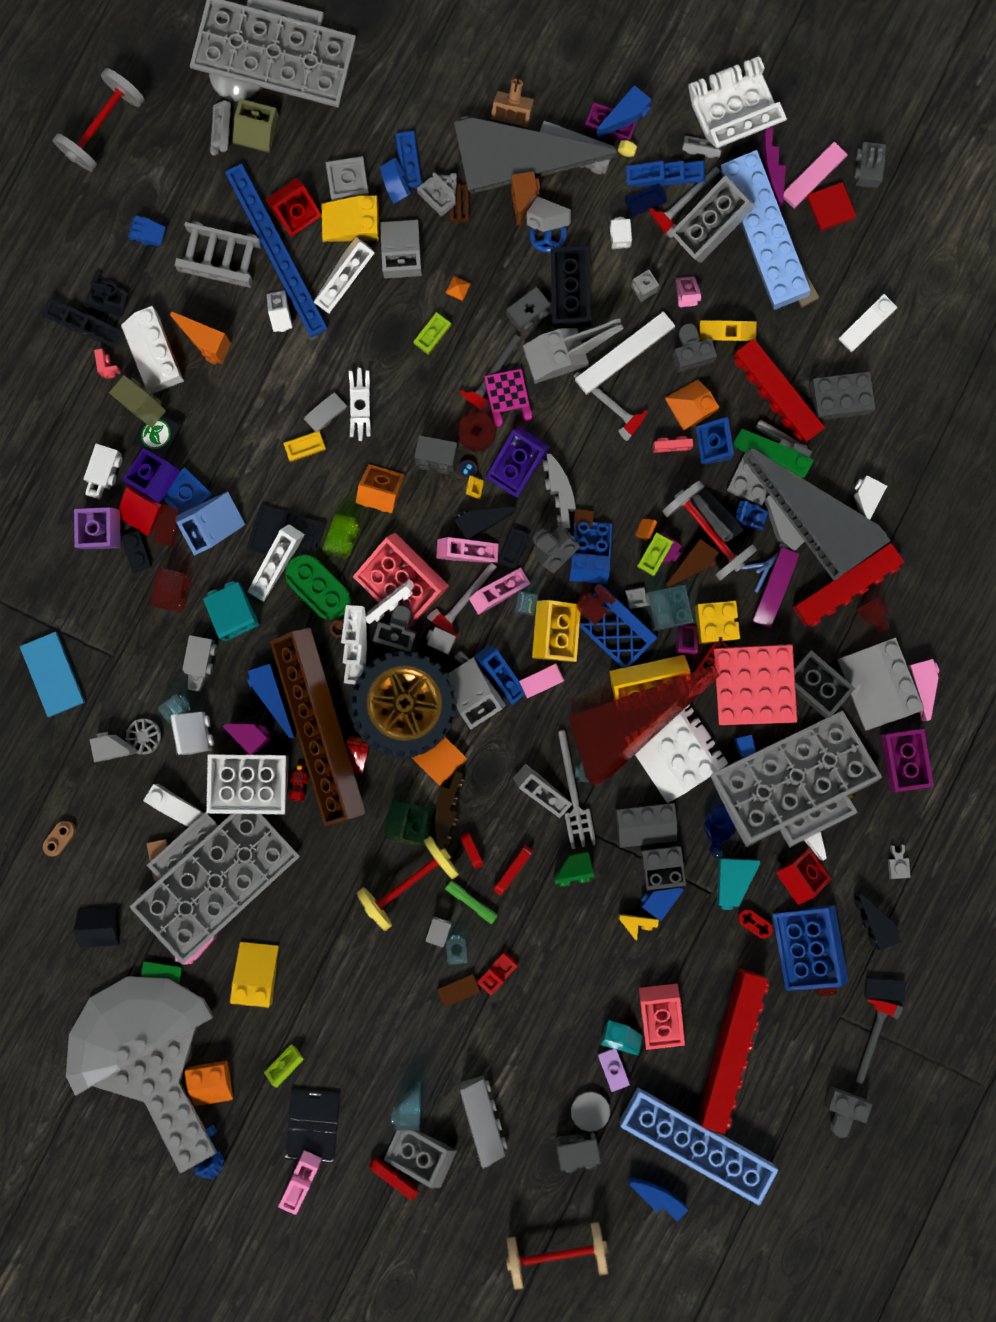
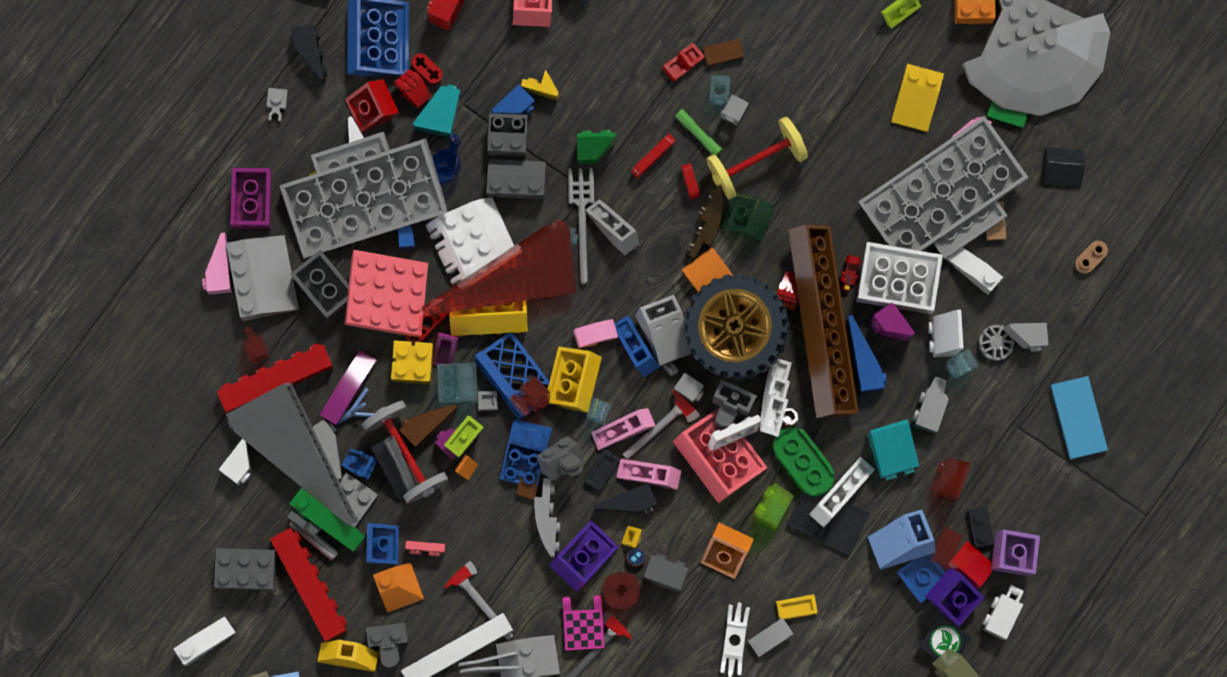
camera: 175 degrees left, 5 degrees down
none -> red hand [393,70,431,108]

